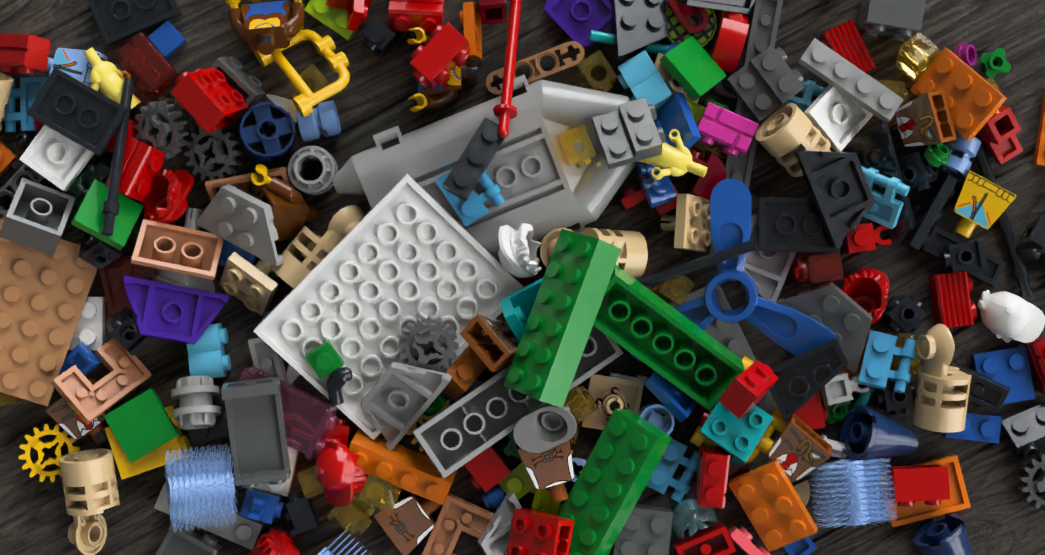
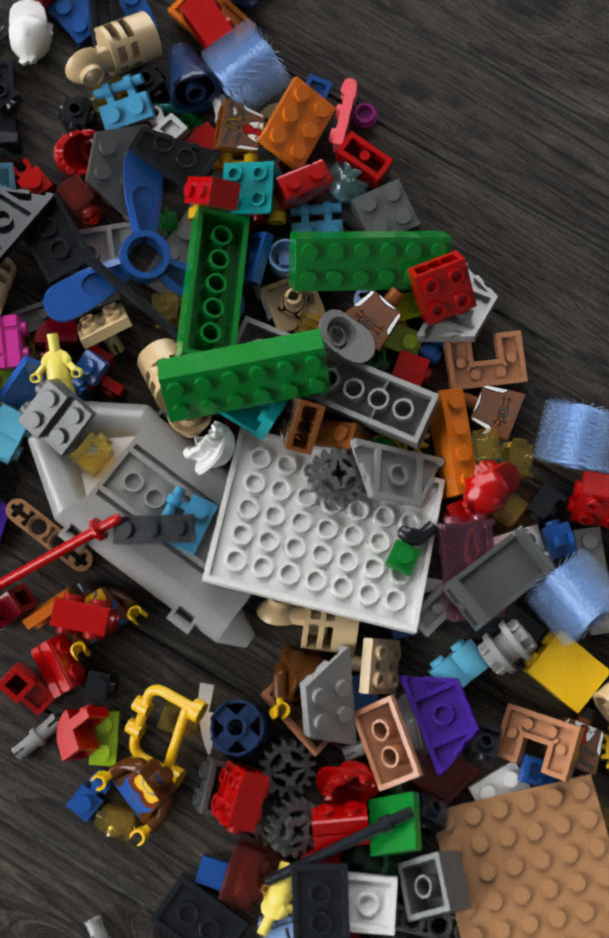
camera: 115 degrees left, 5 degrees down
green tile [104,388,180,463] -> none
light grey piece [288,146,339,195] -> none
medium blue wheel [296,100,341,142] -> none
clear yellow brick [576,50,617,92] -> none
red brick [928,271,977,328] -> none
none -> green plate [158,207,178,237]

